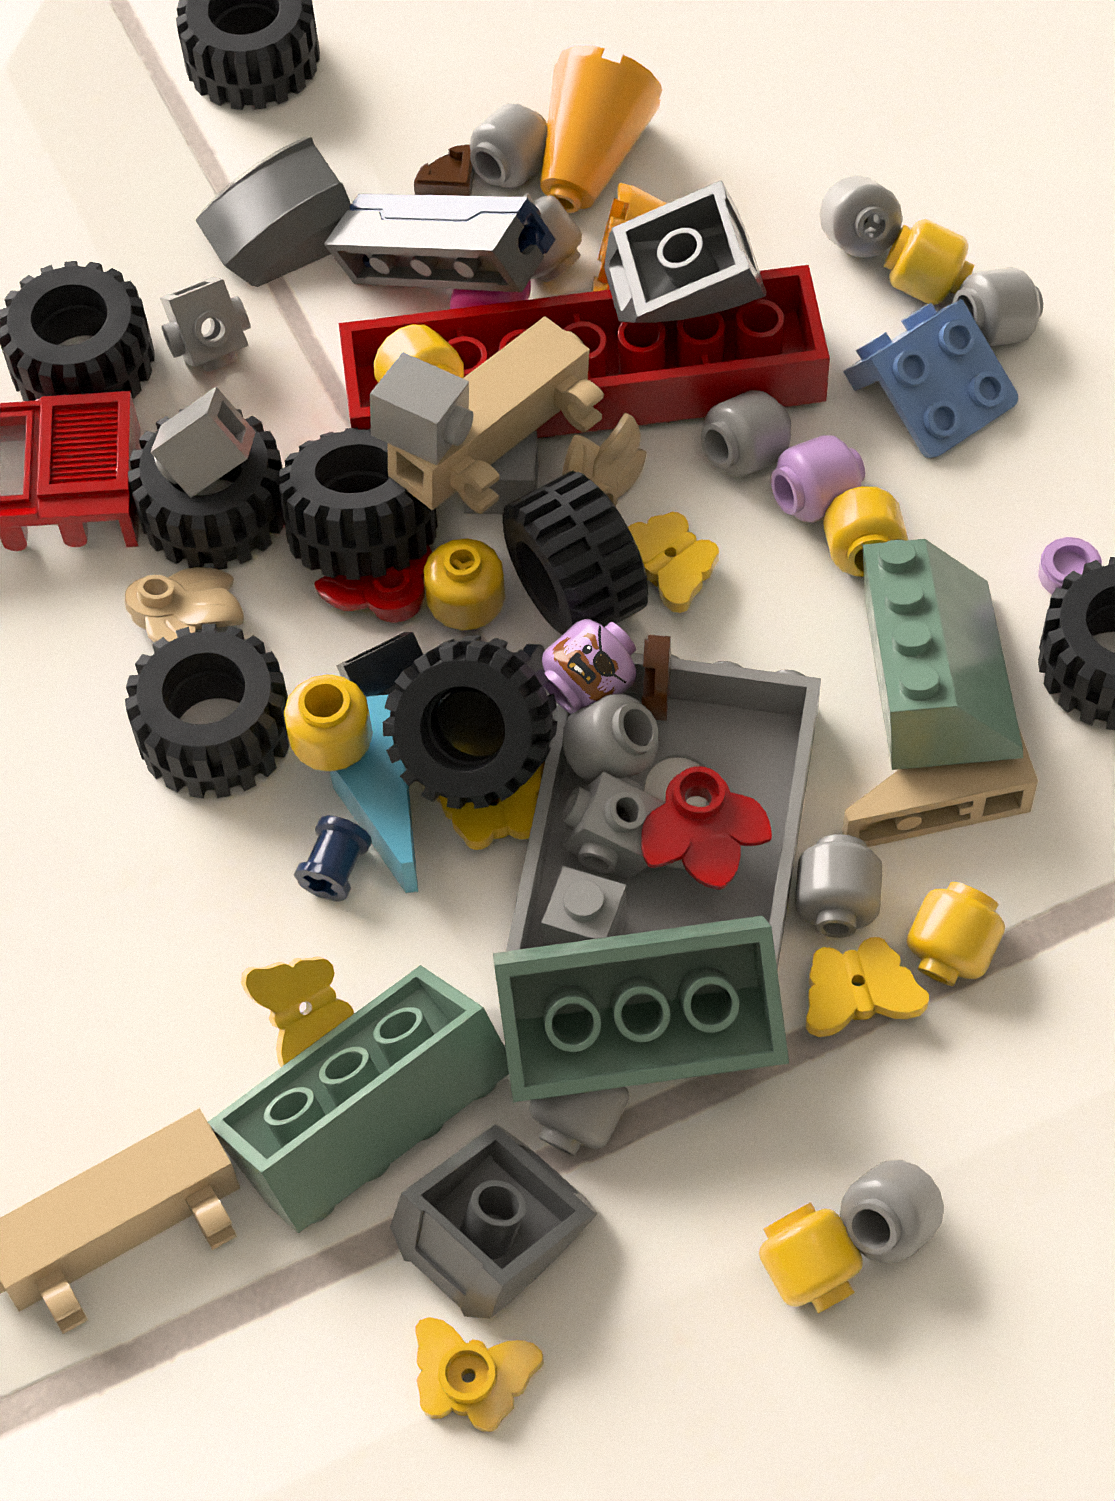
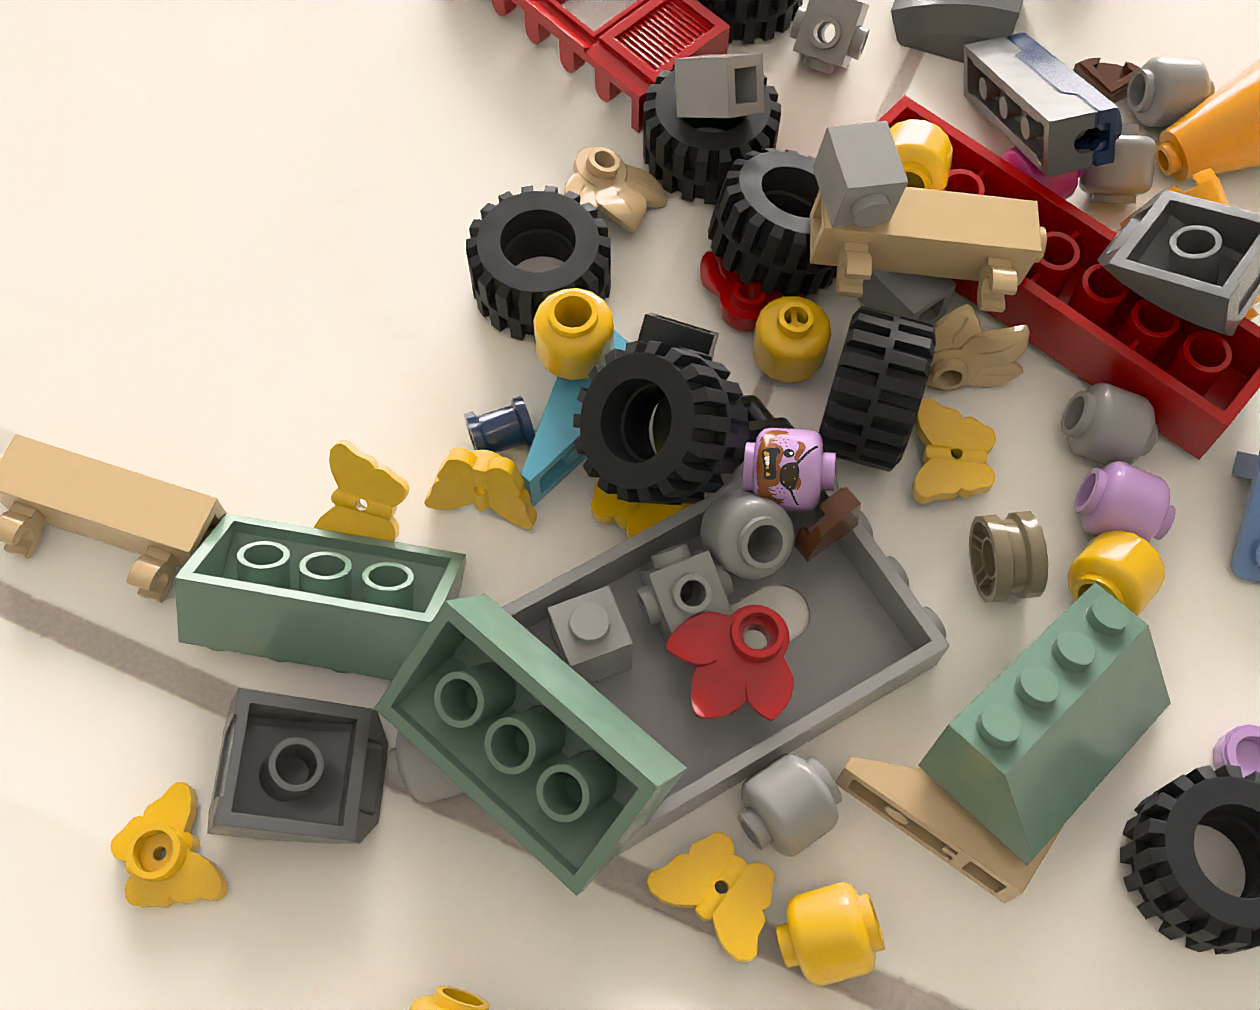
camera: 45 degrees right, 5 degrees up
none -> yellow animal [424,448,538,530]
none -> dark tan wheel [969,511,1048,602]

